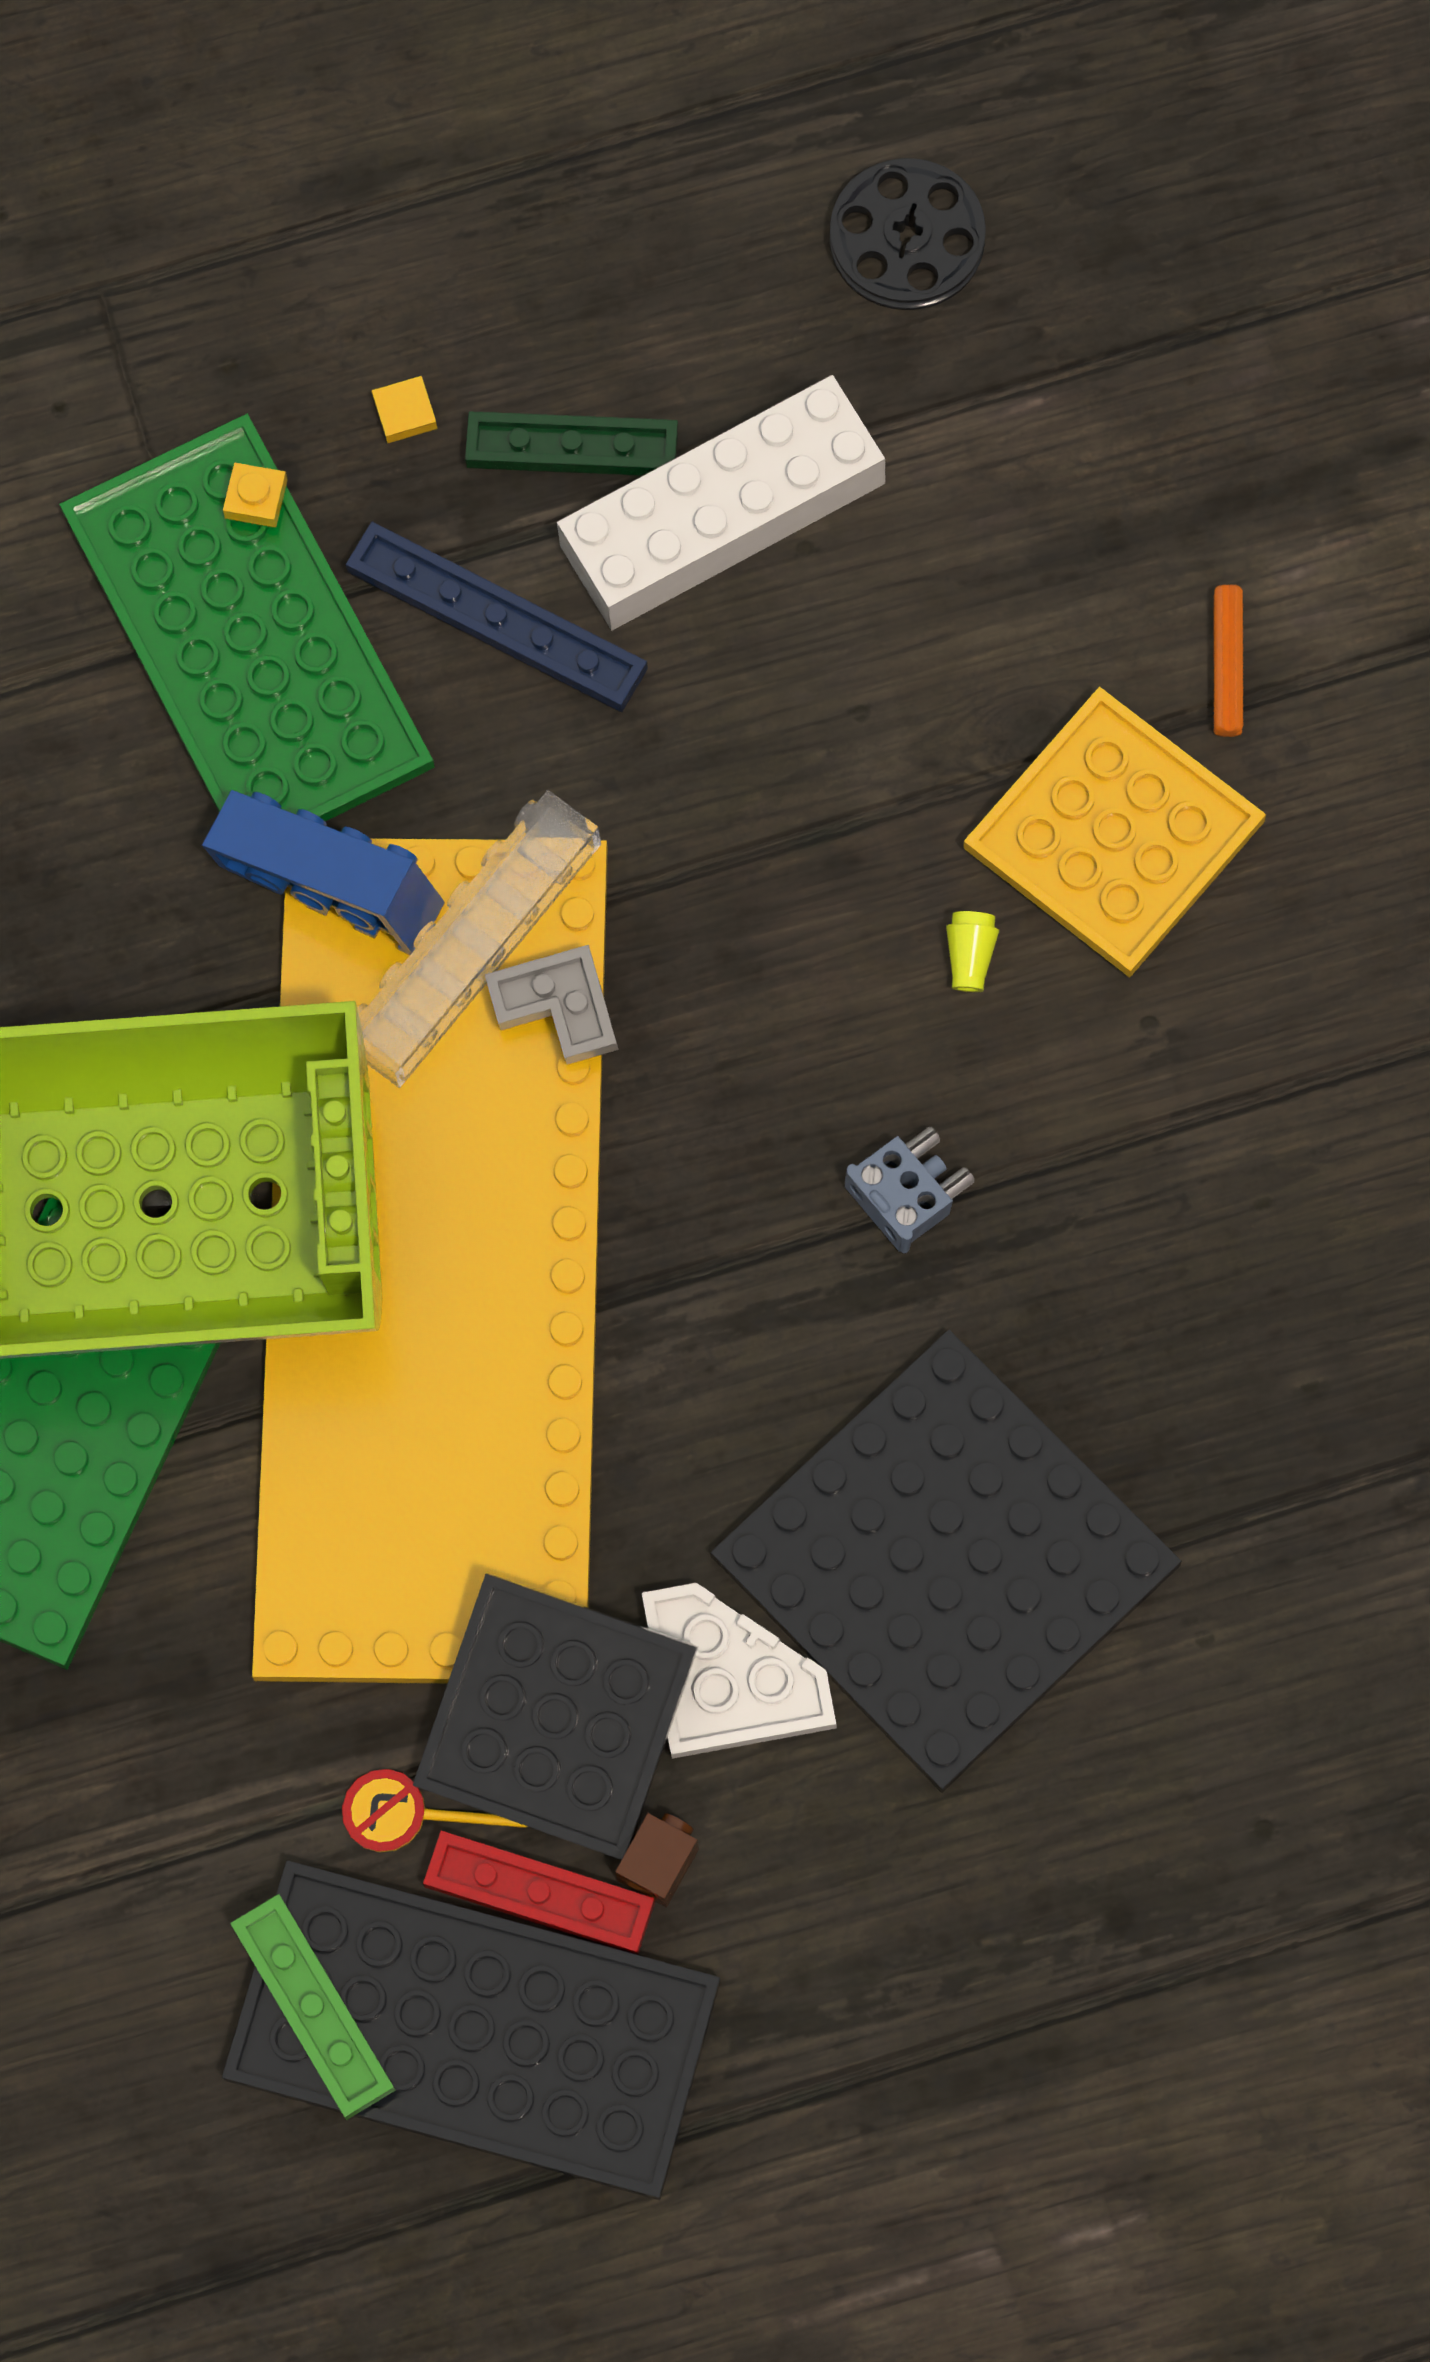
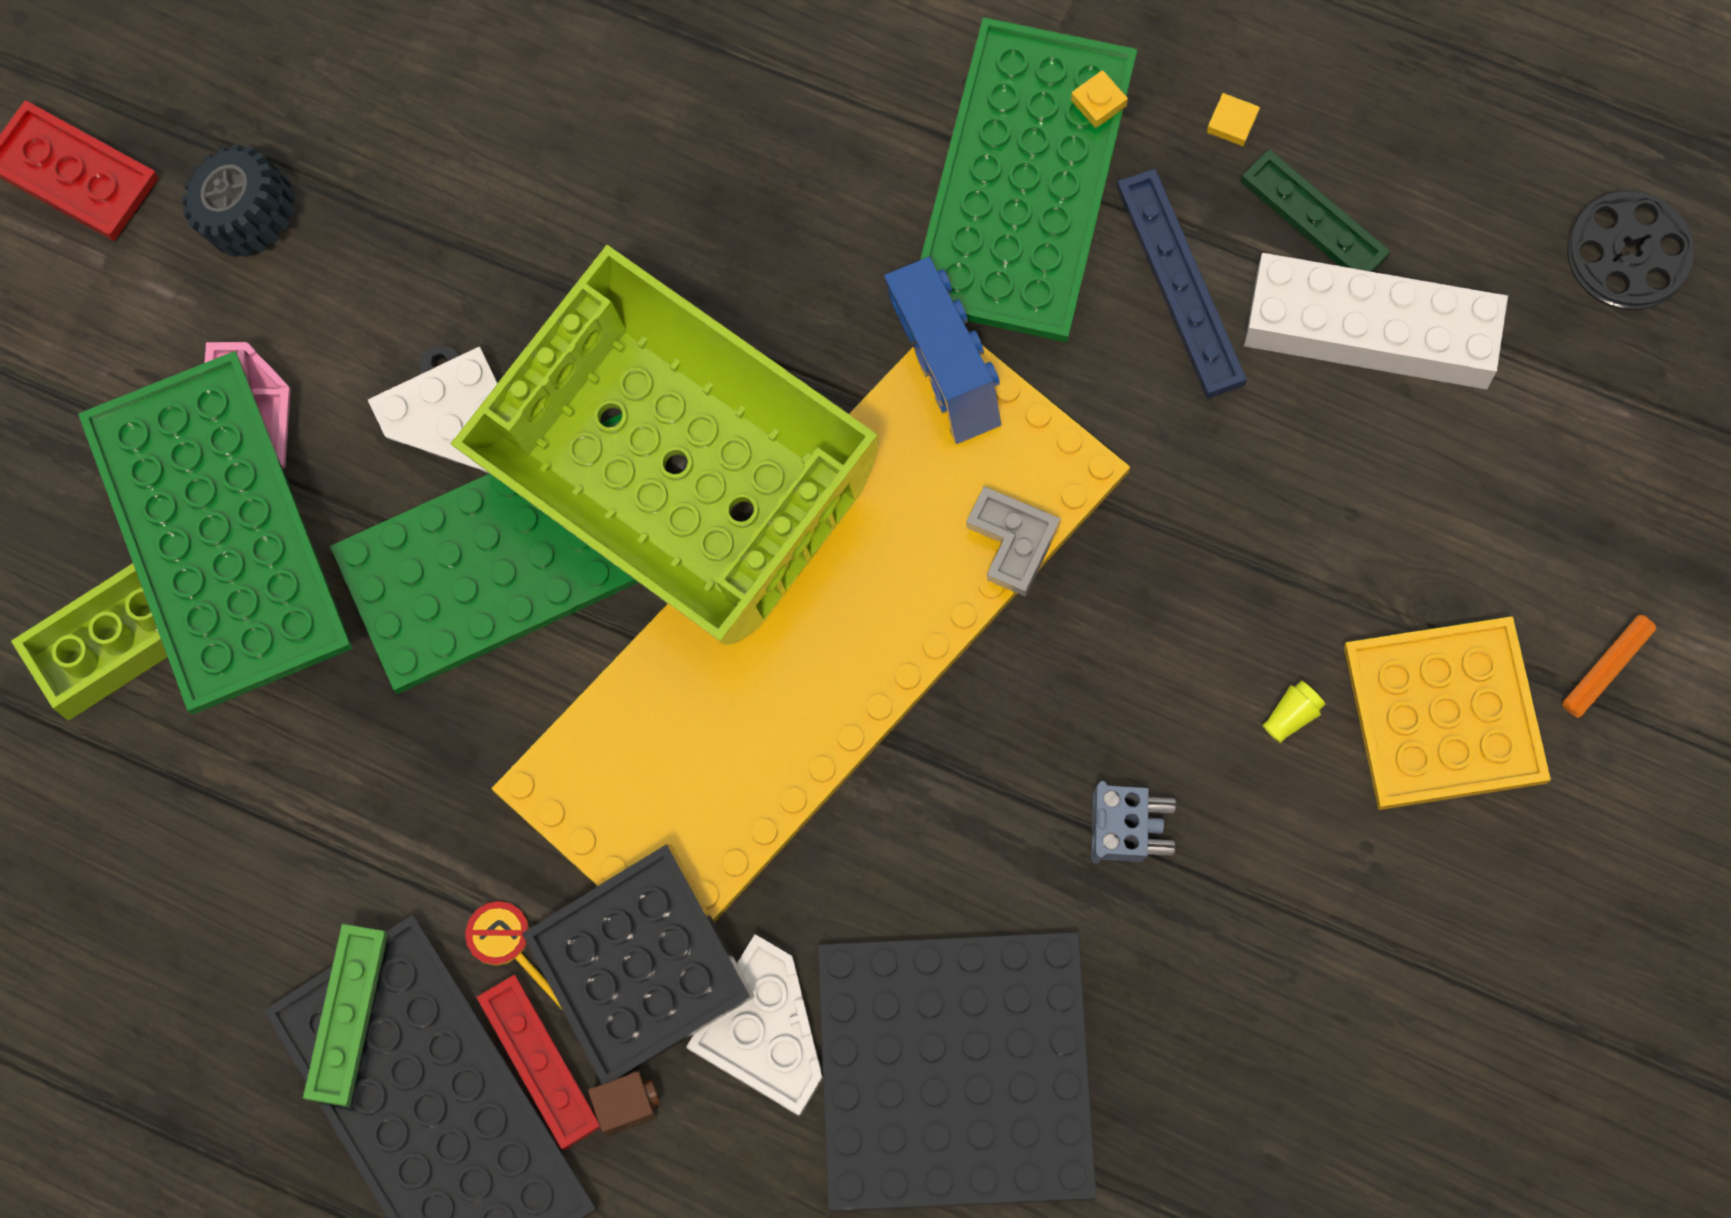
camera: 40 degrees right, 0 degrees up
clear brick [357,790,601,1089] -> none

